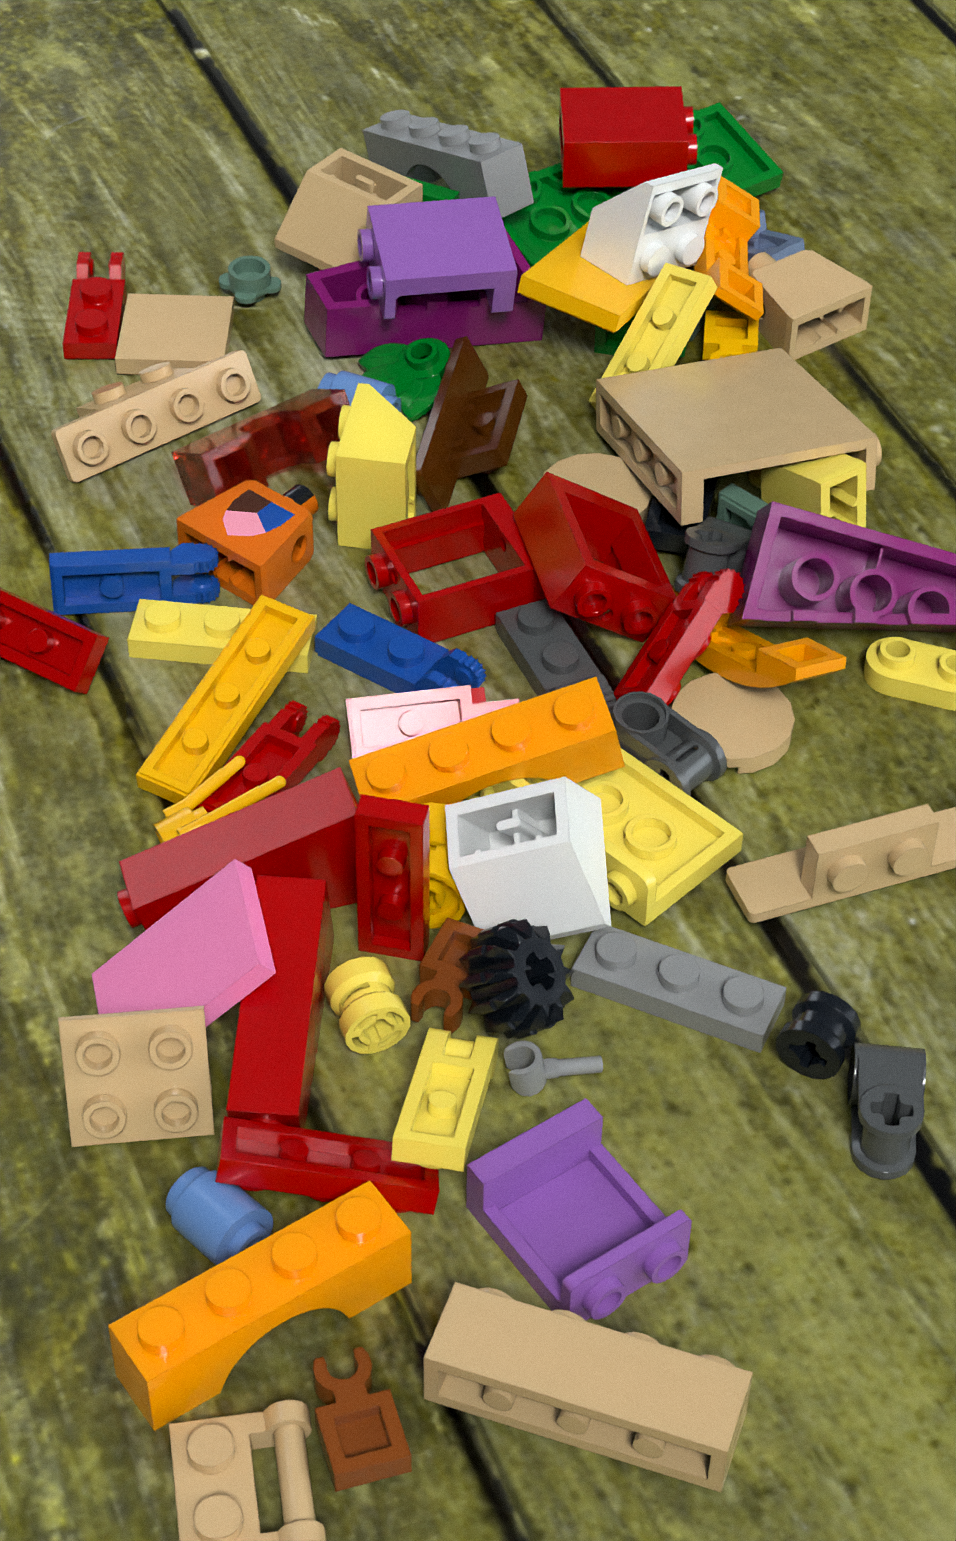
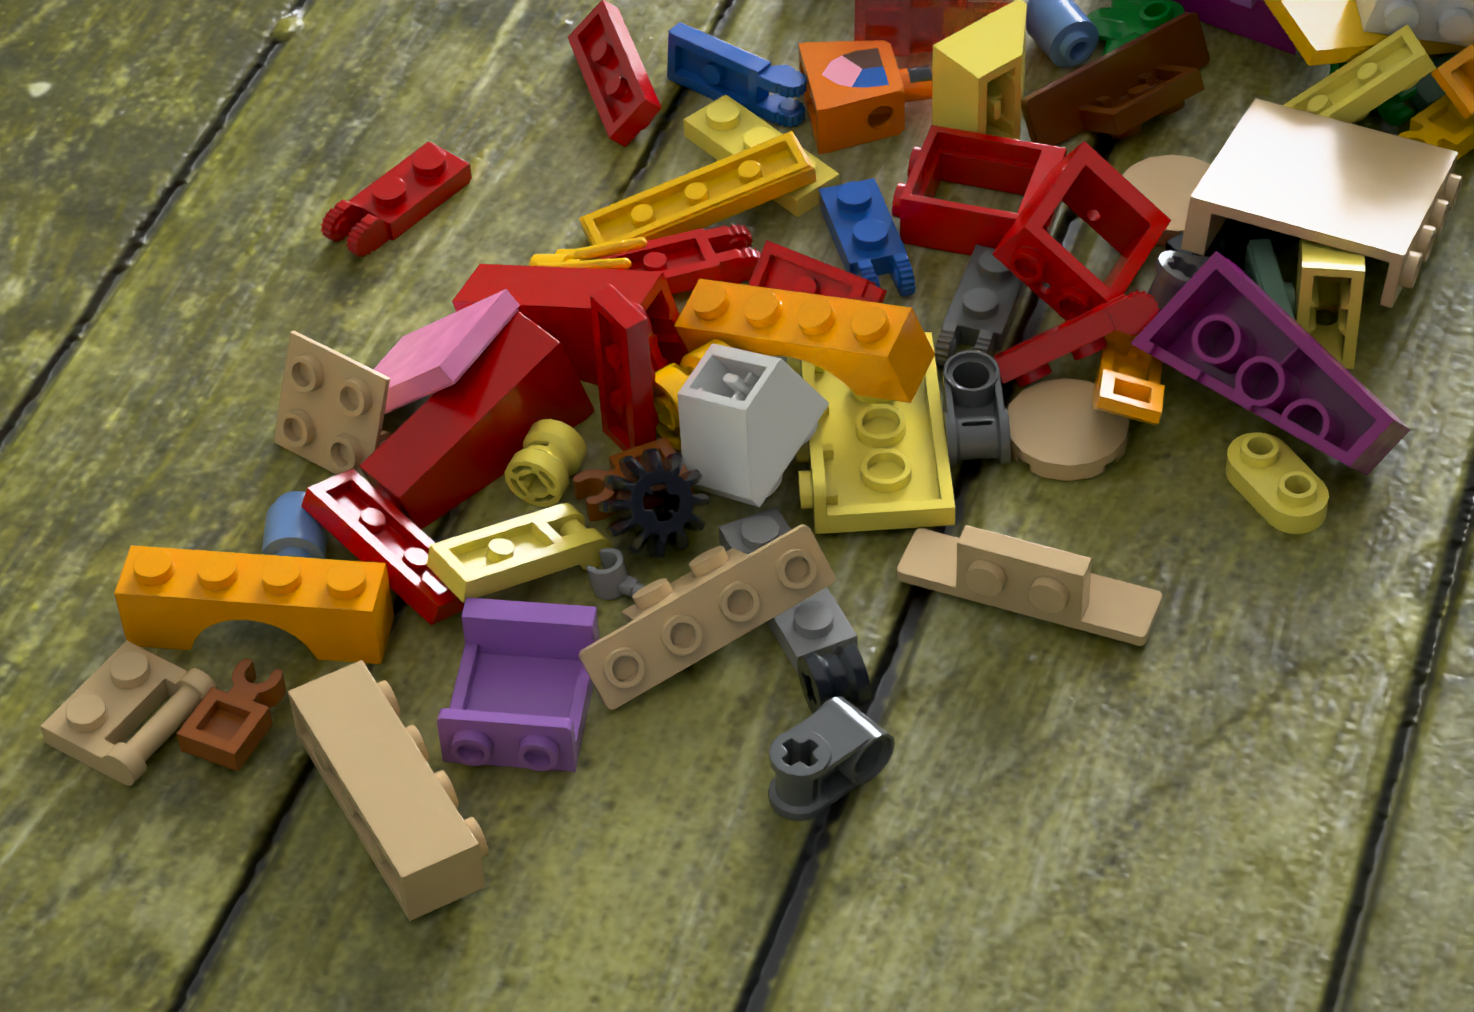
camera: 45 degrees right, 0 degrees up
none -> tan bracket [578,525,835,710]

